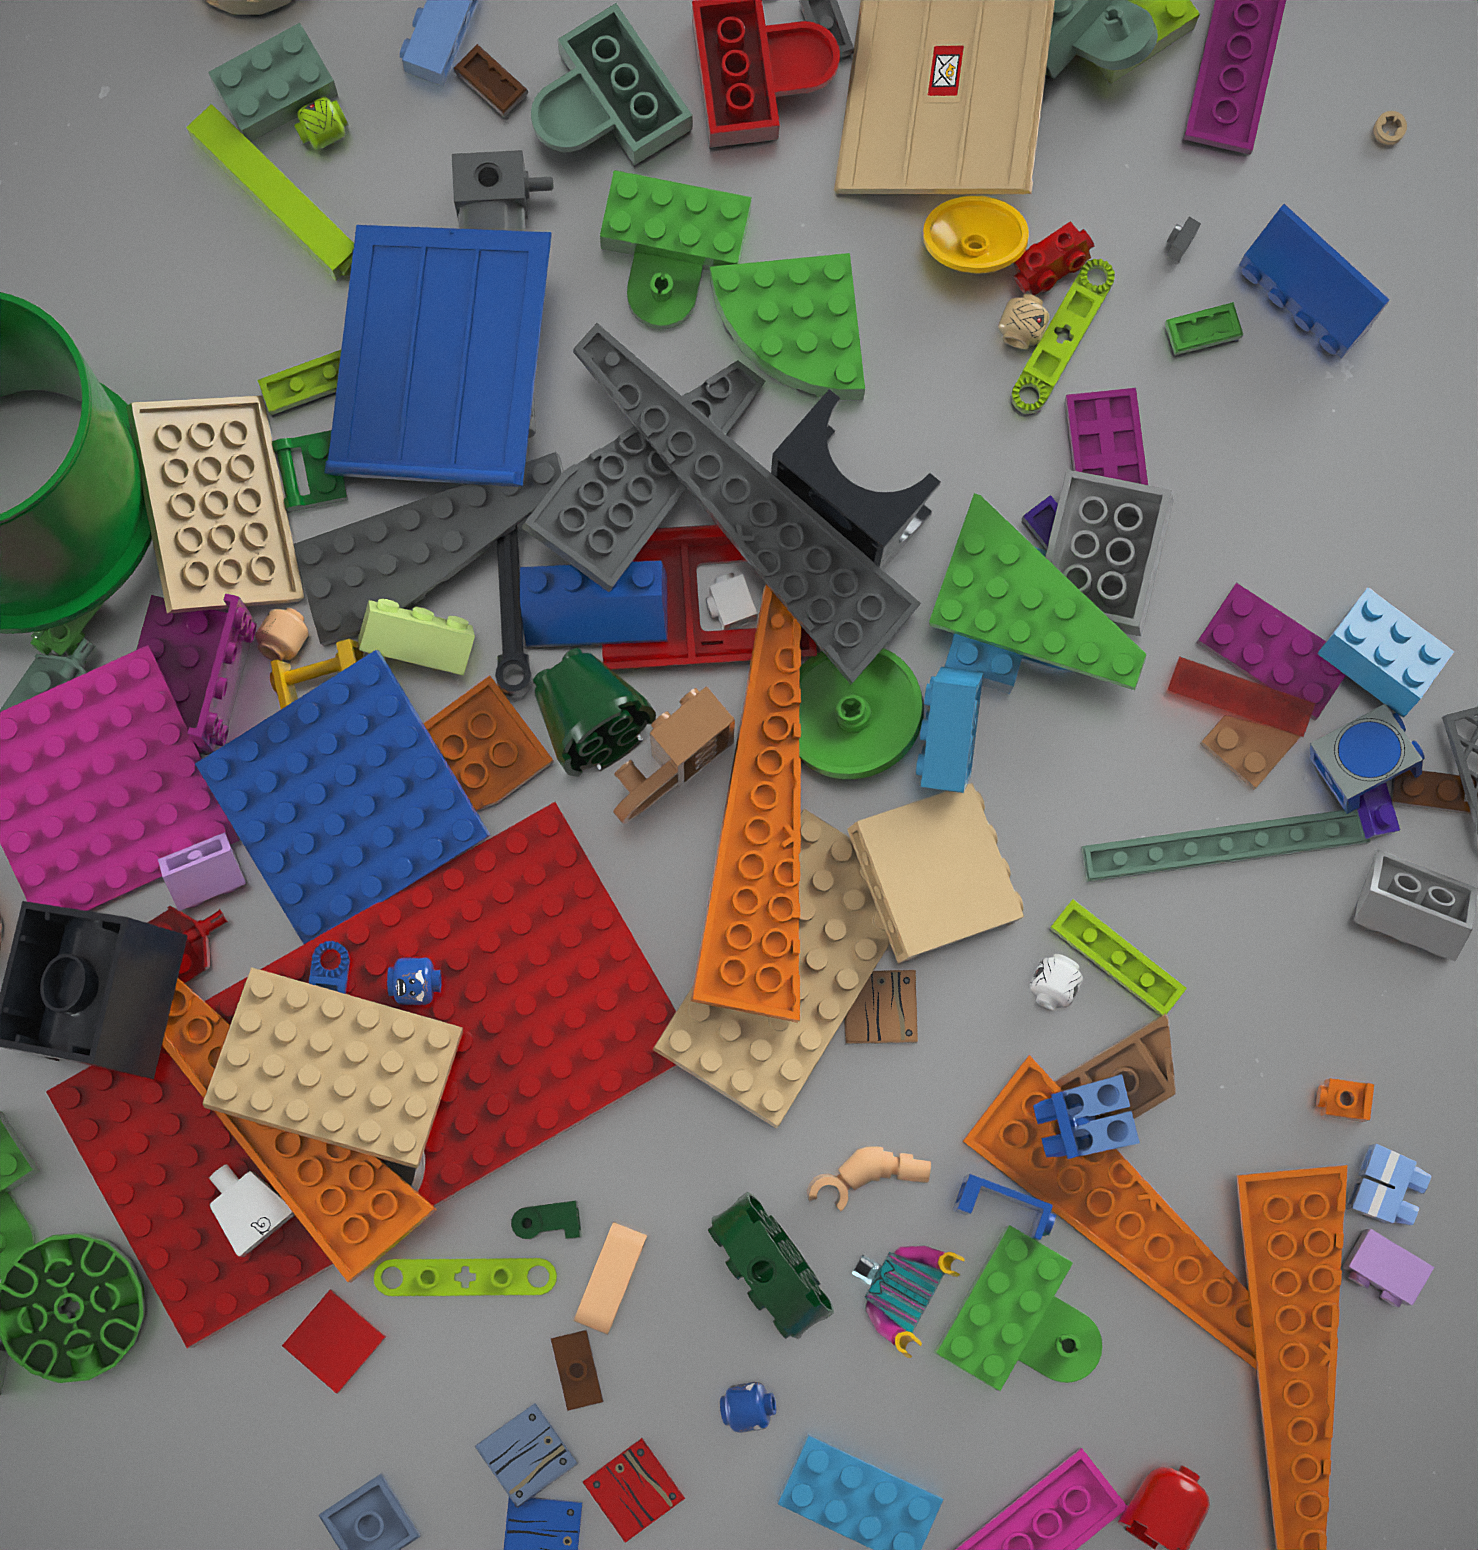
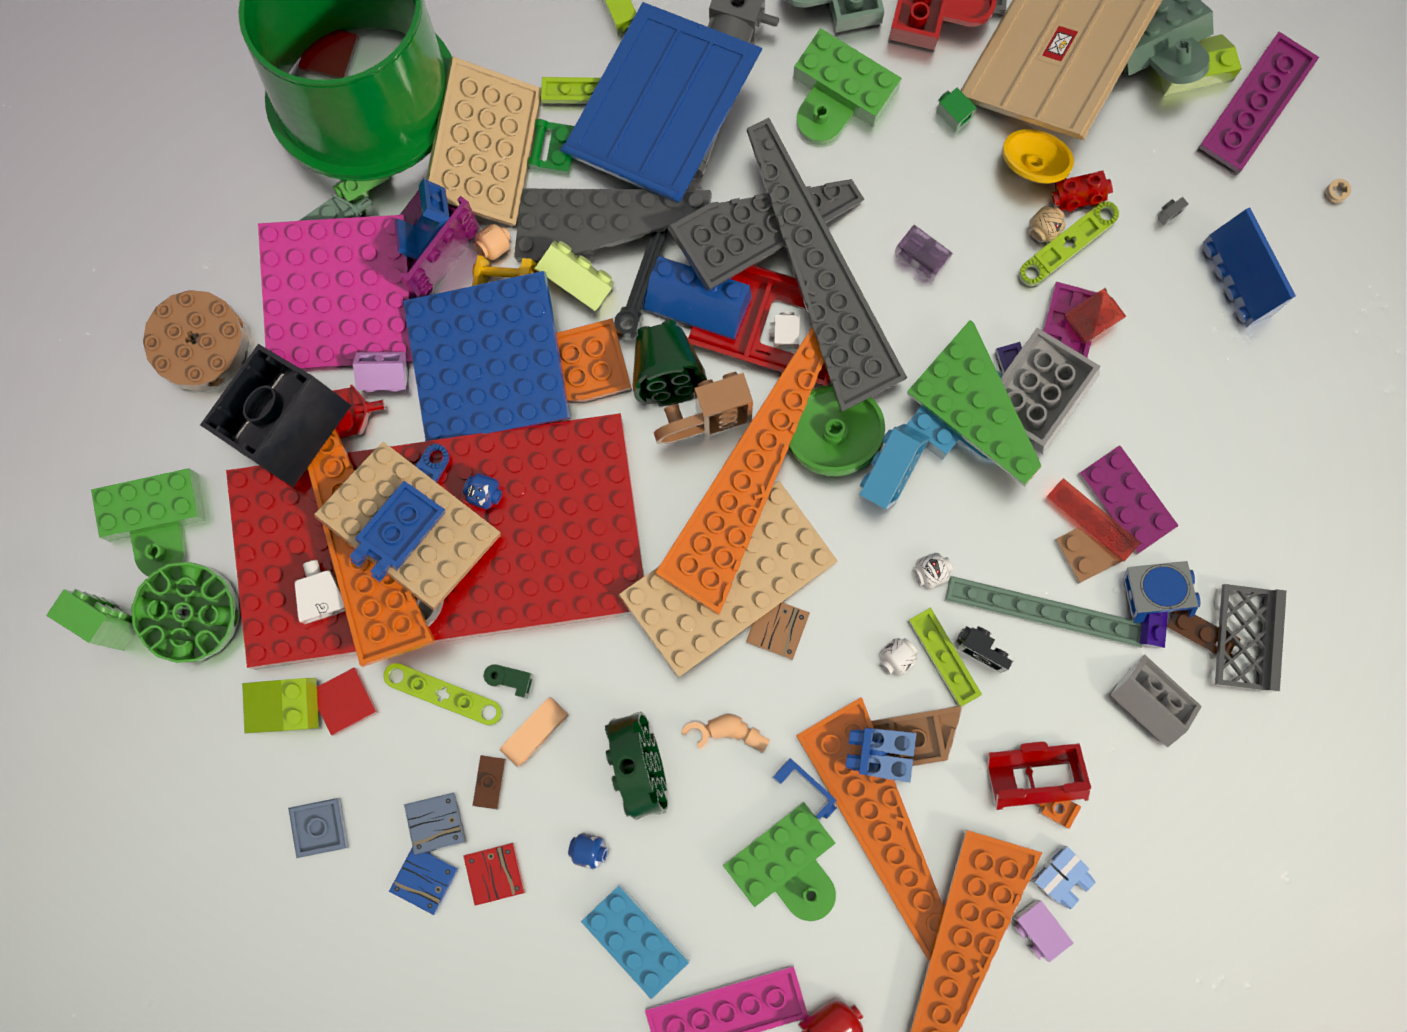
camera: 30 degrees right, 0 degrees up
bright green brick [710,253,865,400] -> none
black piece [771,389,941,570] -> none
tan panel [847,783,1024,964] -> none
torso [852,1245,965,1358] -> none
bright green plate [1165,302,1243,356] -> none
brick [1317,588,1454,718] -> none
none -> lime slope [242,678,319,733]
none -> blue tile [350,481,445,582]
none -> blue panel [395,178,449,260]
none -> clear purple brick [895,225,953,281]
none -> white head [913,552,953,589]
none -> green brick [937,87,977,131]
none -> black plate [956,626,1013,673]
none -> red piece [987,741,1091,810]
none -> clear red plate [1064,288,1126,345]

